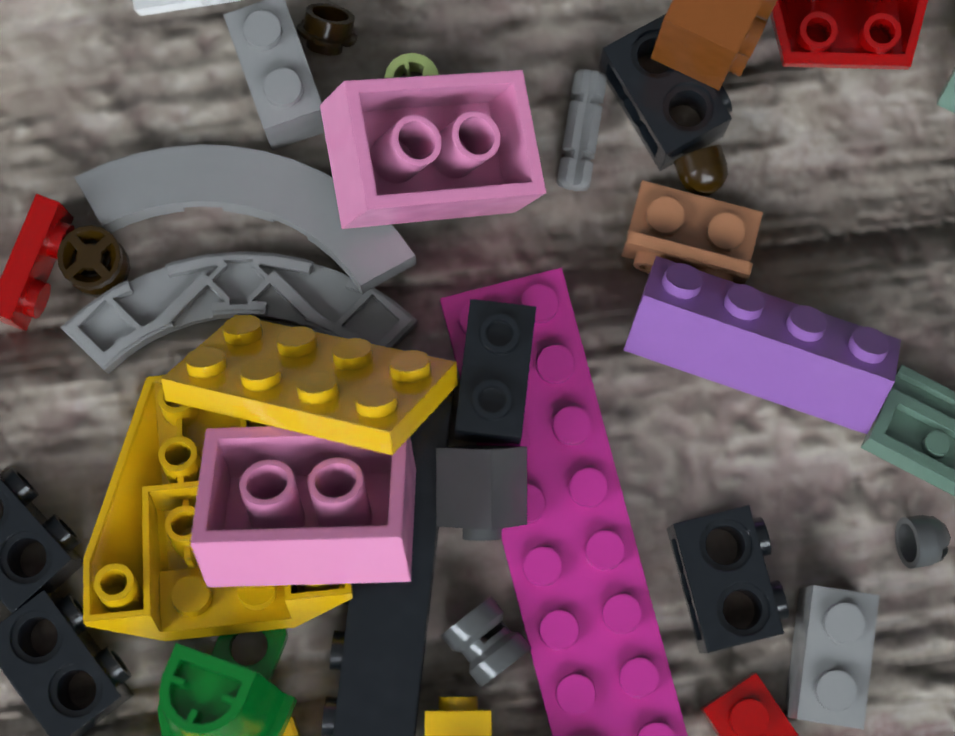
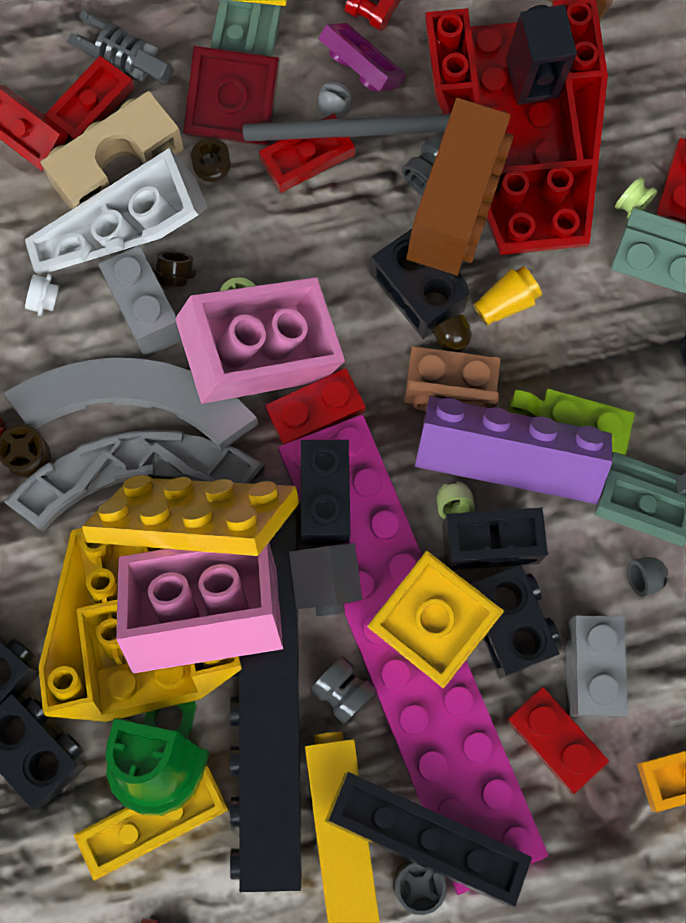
camera: 10 degrees left, 5 degrees down
light grey axle [557,69,607,191] -> none
none -> white plate [25,273,59,316]
none -> red plate [265,368,366,445]
none -> yellow tile [367,551,504,688]
none -> yellowish green hinge [436,481,475,519]
none -> black brick [442,507,548,570]
none -> yellow cone [473,266,542,326]
none -> lime plate [507,389,635,456]

